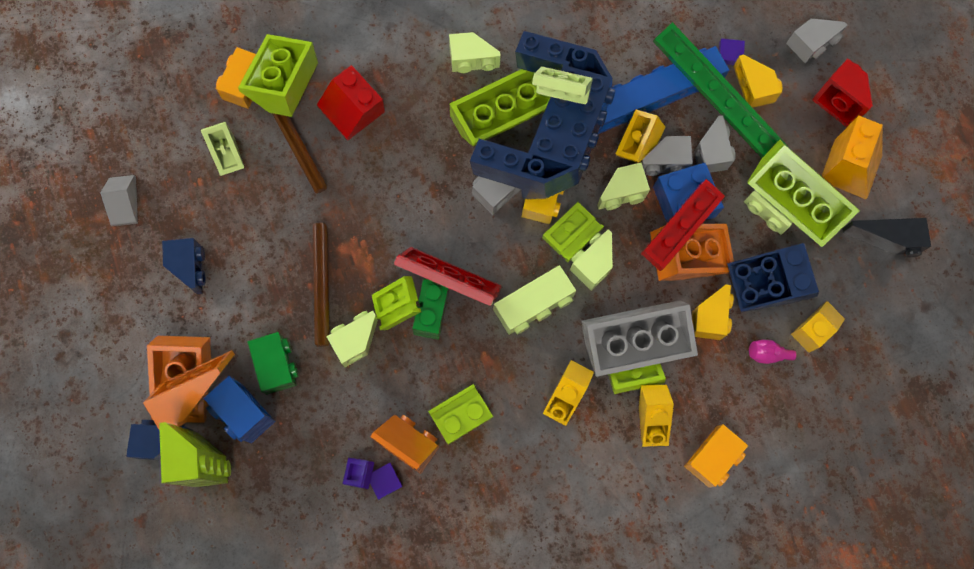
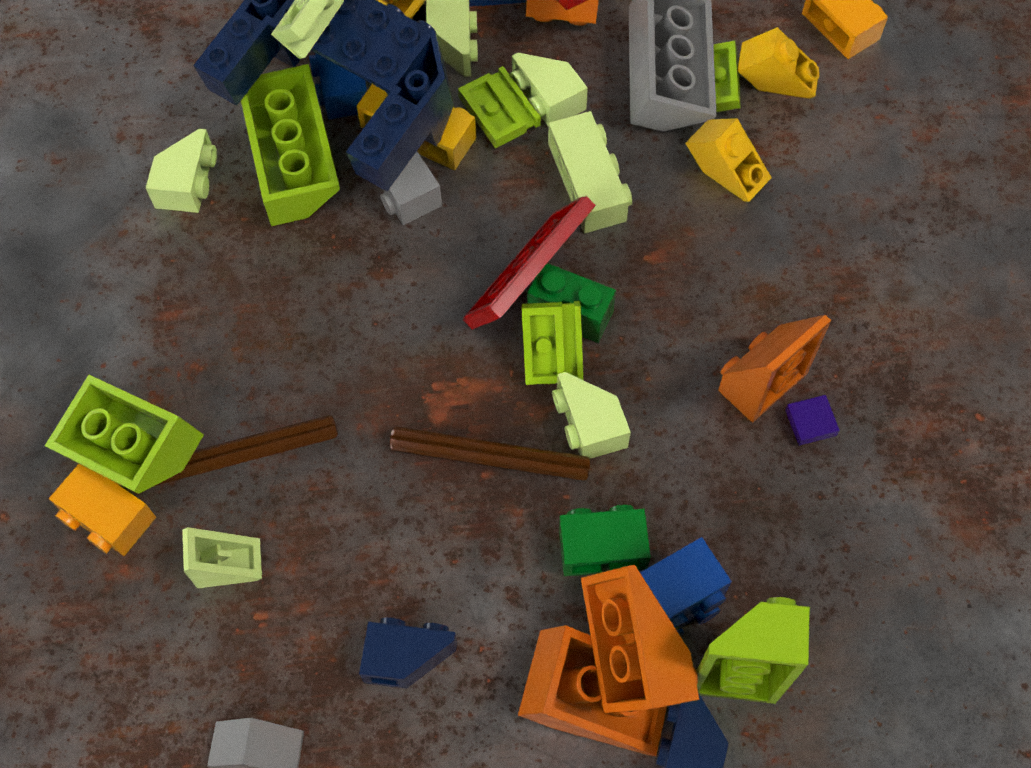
camera: 70 degrees left, 10 degrees down
red slope [317,65,385,141] -> none
dark purple tile [342,457,374,489] -> none
lime plate [428,384,493,445] -> none

